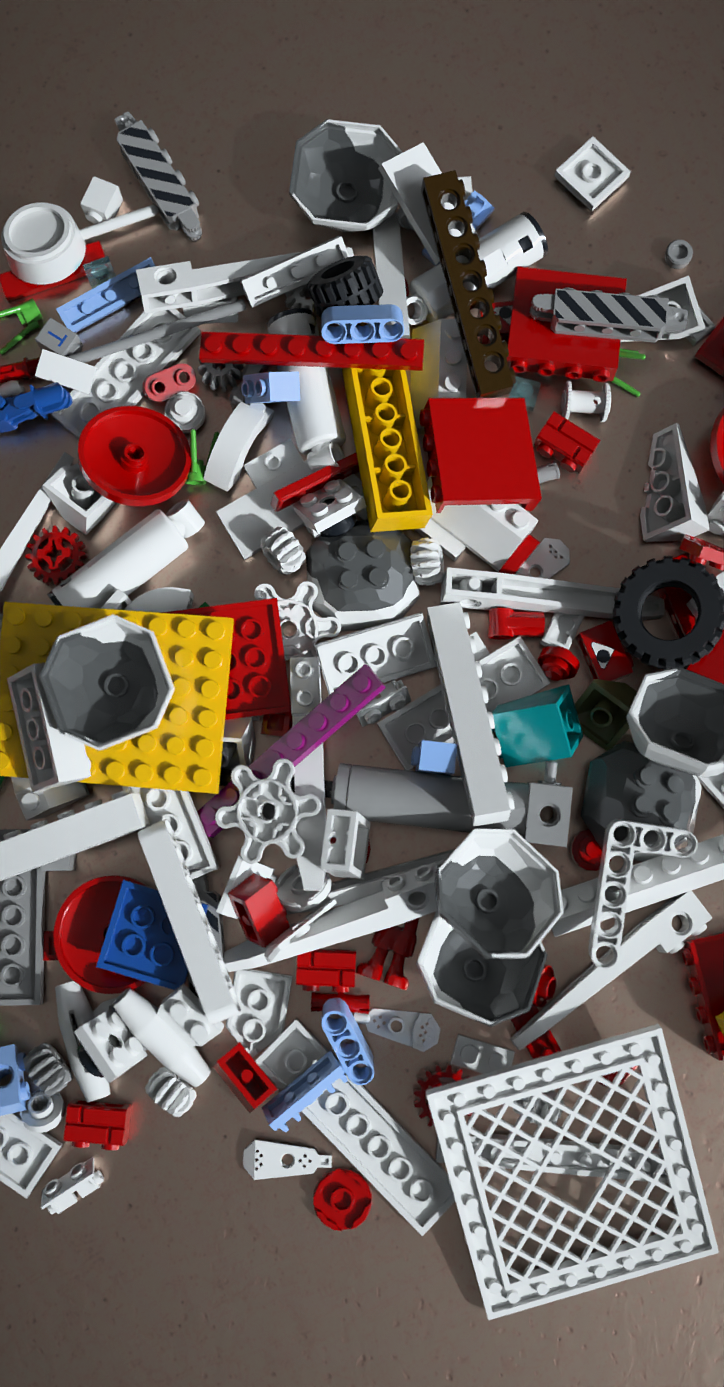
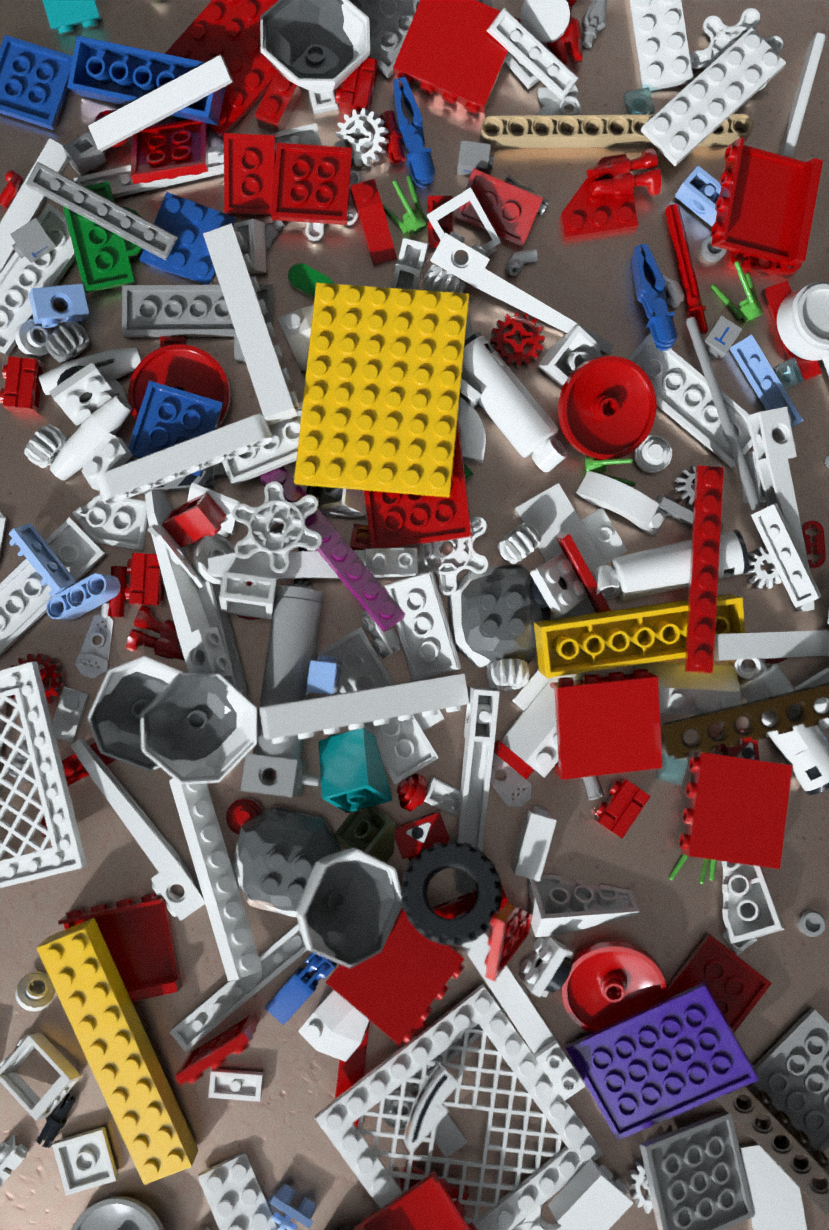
camera: 90 degrees right, 5 degrees up
white slope [7,663,91,793] -> none
white tile [35,349,98,395] -> none
dark grey rock [39,614,175,751] -> none
plate [142,363,196,402] -> none
red brick [213,1042,277,1113] -> none
light blue brick [241,372,300,404] -> none
black tyre [307,255,384,318] -> none
light blue beam [321,304,404,344] -> none
red piece [489,608,545,640] -> none
light grey hinge [529,288,688,343] -> none
red plate [532,964,557,1008] -> none
white hose [561,381,611,422] -> none
white beam [588,819,698,969] -> none
none -> white window [510,806,557,882]
none -> red beam [801,520,826,569]

